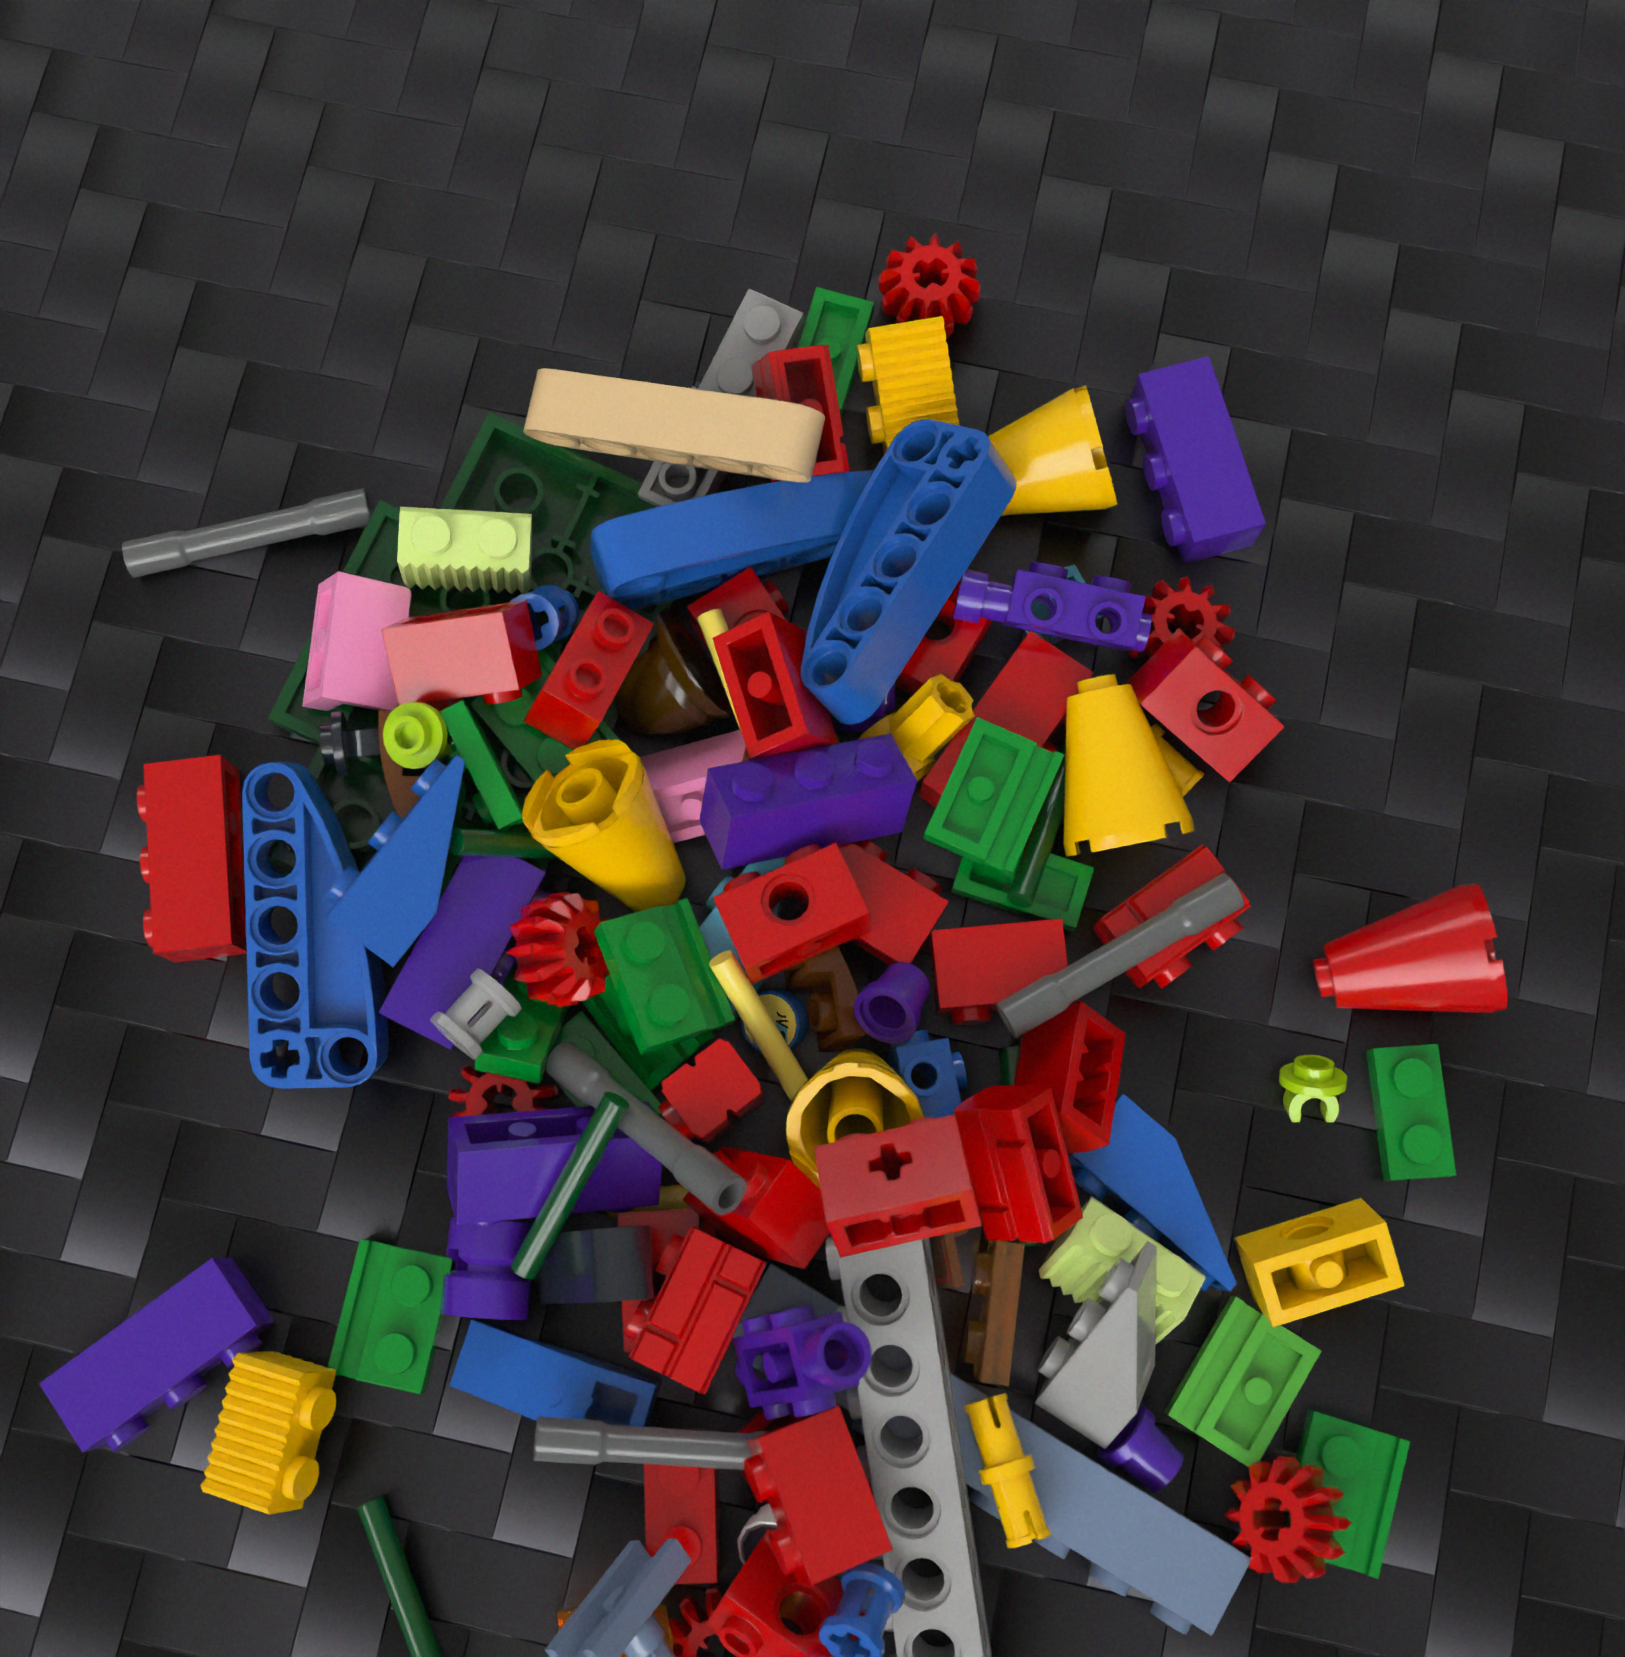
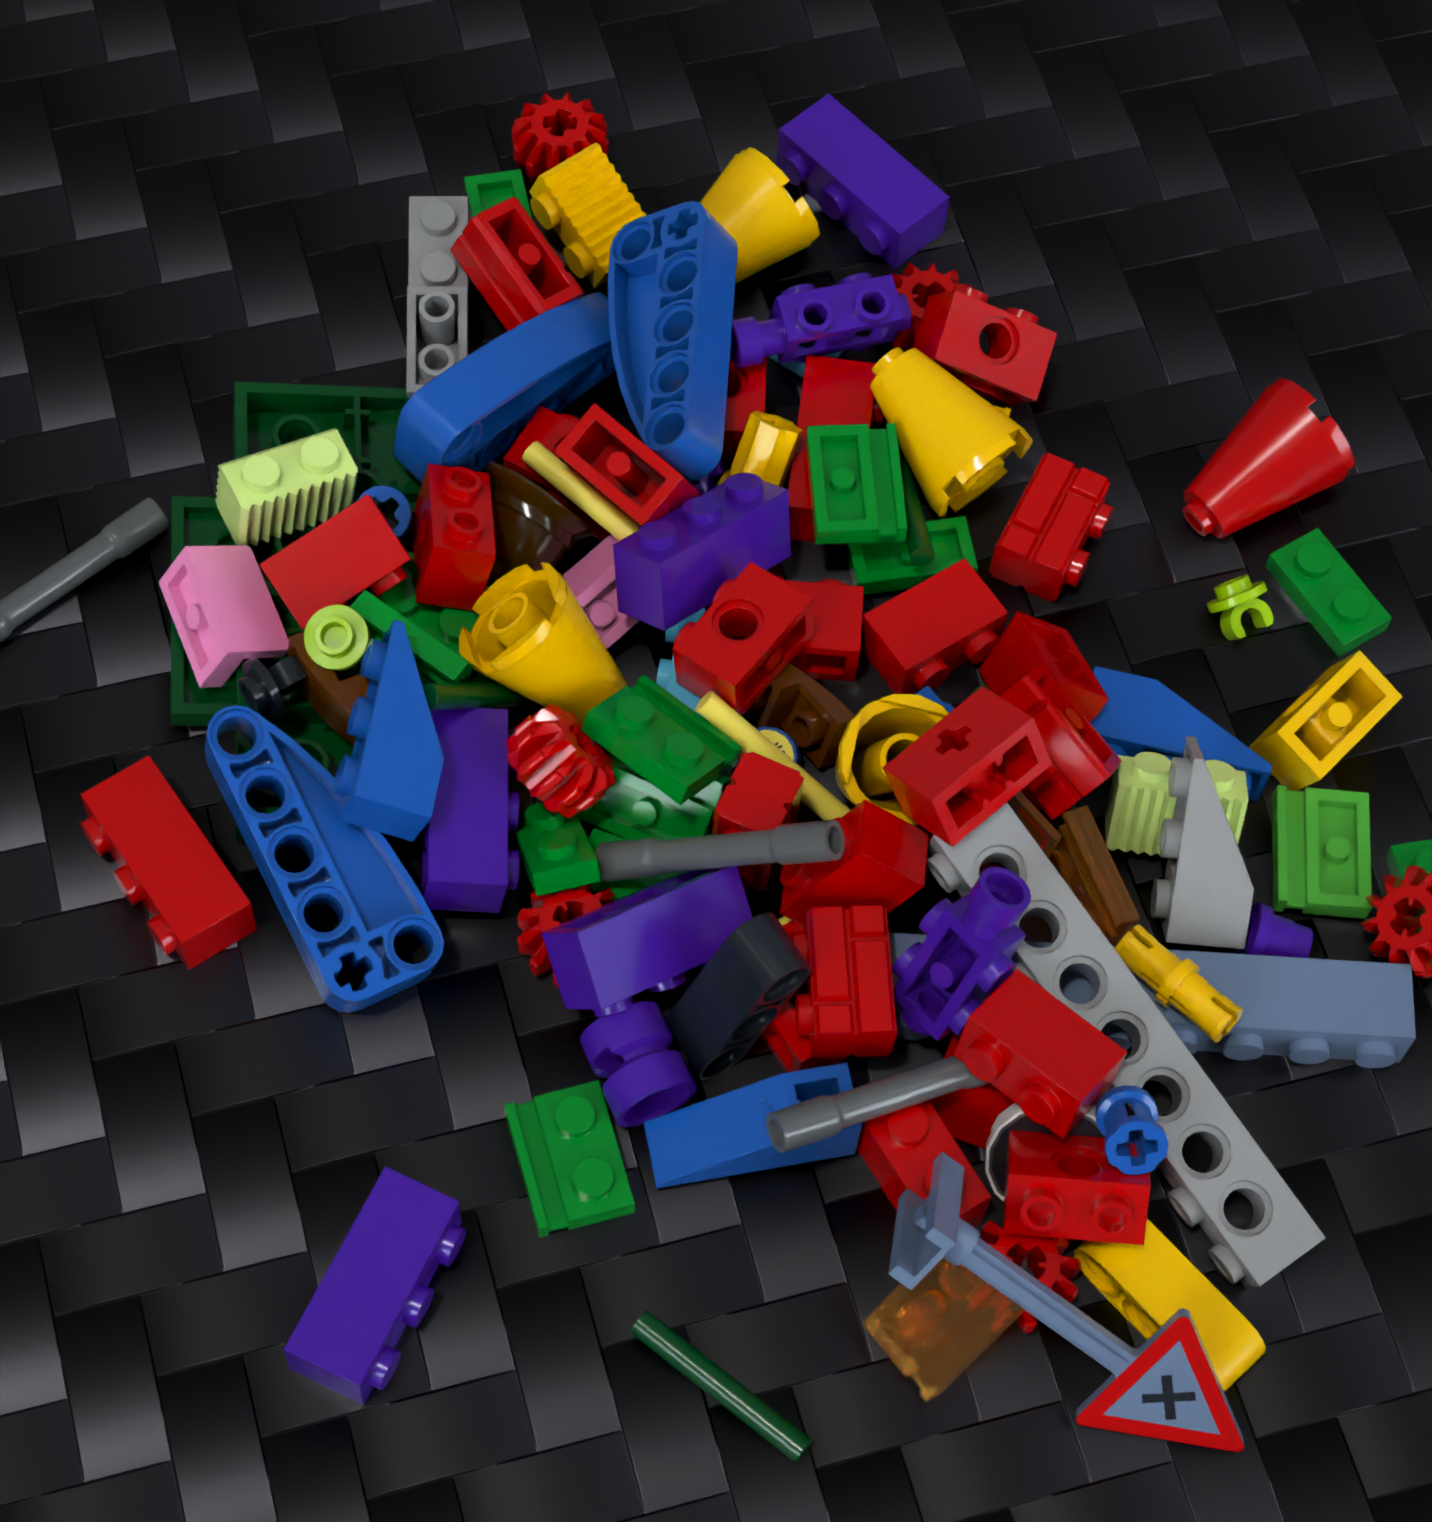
camera: 35 degrees left, 15 degrees down
yellow brick [200,1351,336,1515] -> none
light grey bush [430,968,522,1060] -> none
dark green bar [511,1092,629,1279] -> none
tan beam [523,368,825,483] -> none
dark purple piece [854,962,930,1044] -> none
dark grey piece [995,873,1244,1039] -> none

